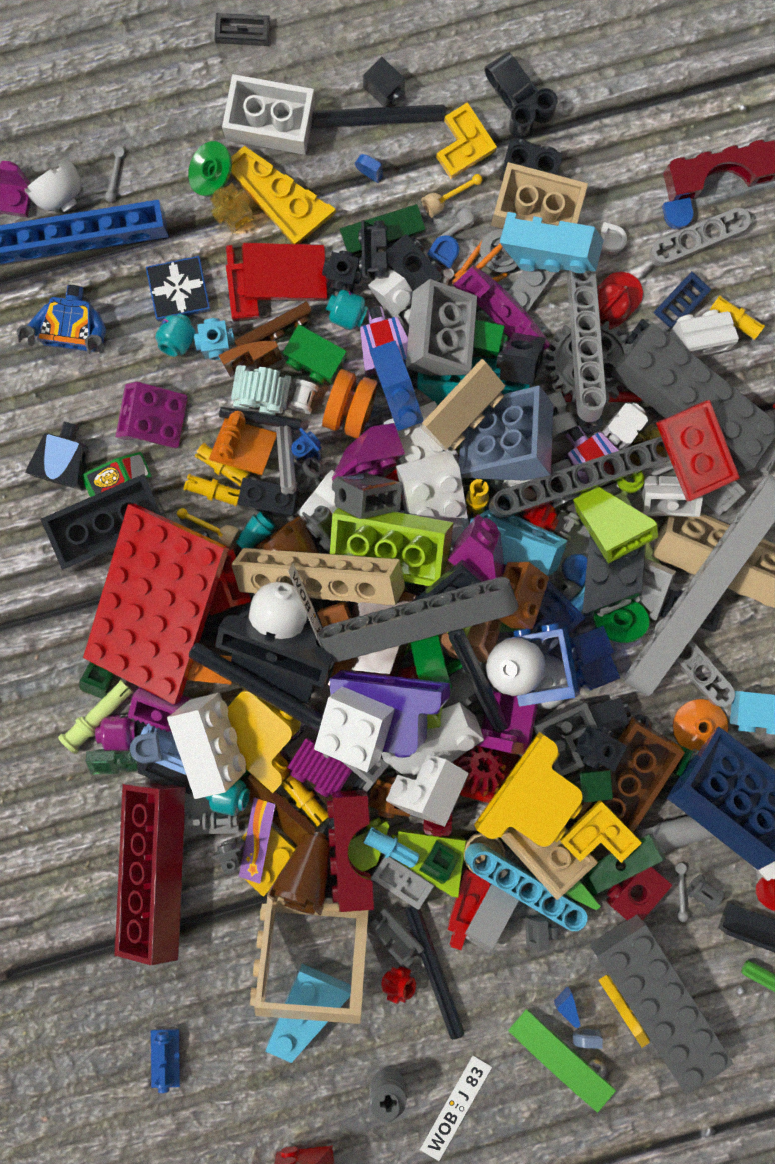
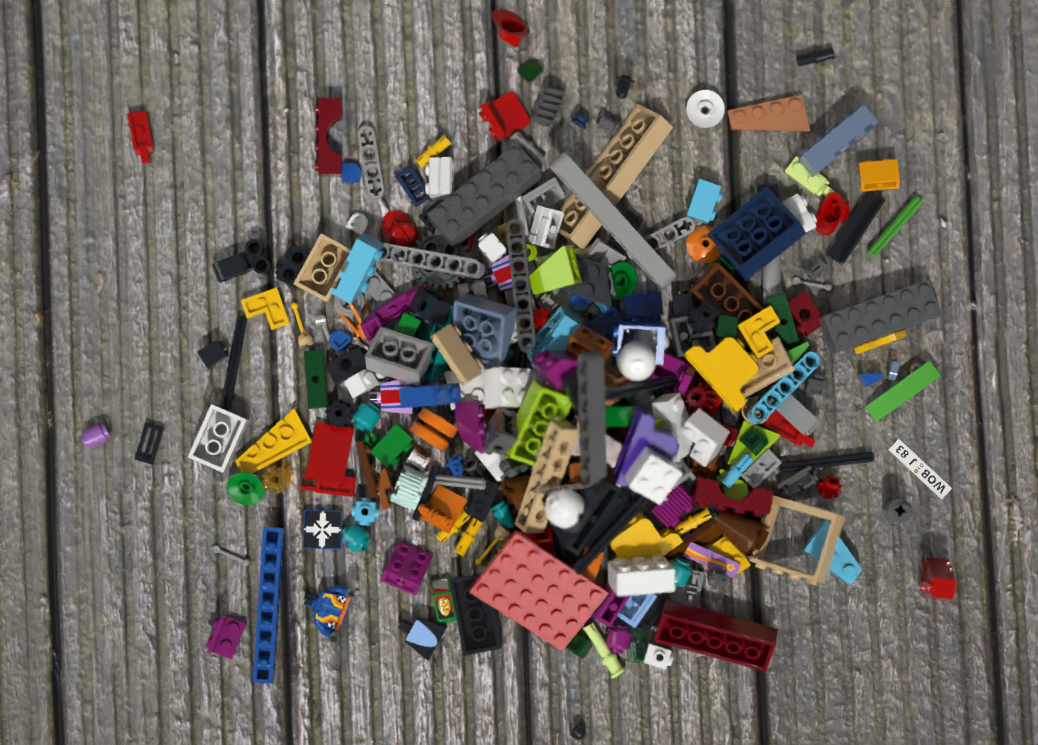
camera: 70 degrees left, 0 degrees up
white cylinder [24,159,82,212] -> none
sand blue tile [130,732,162,764] -> none
blue hinge [151,1029,180,1093] -> none
blue tile [354,154,383,183] -> none
black hinge [358,220,389,281] -> none
yellow pin [466,479,489,518] -> none
red tile [656,400,740,501] -> none
none -> green hinge [364,431,379,446]
none -> white brick [643,643,674,670]

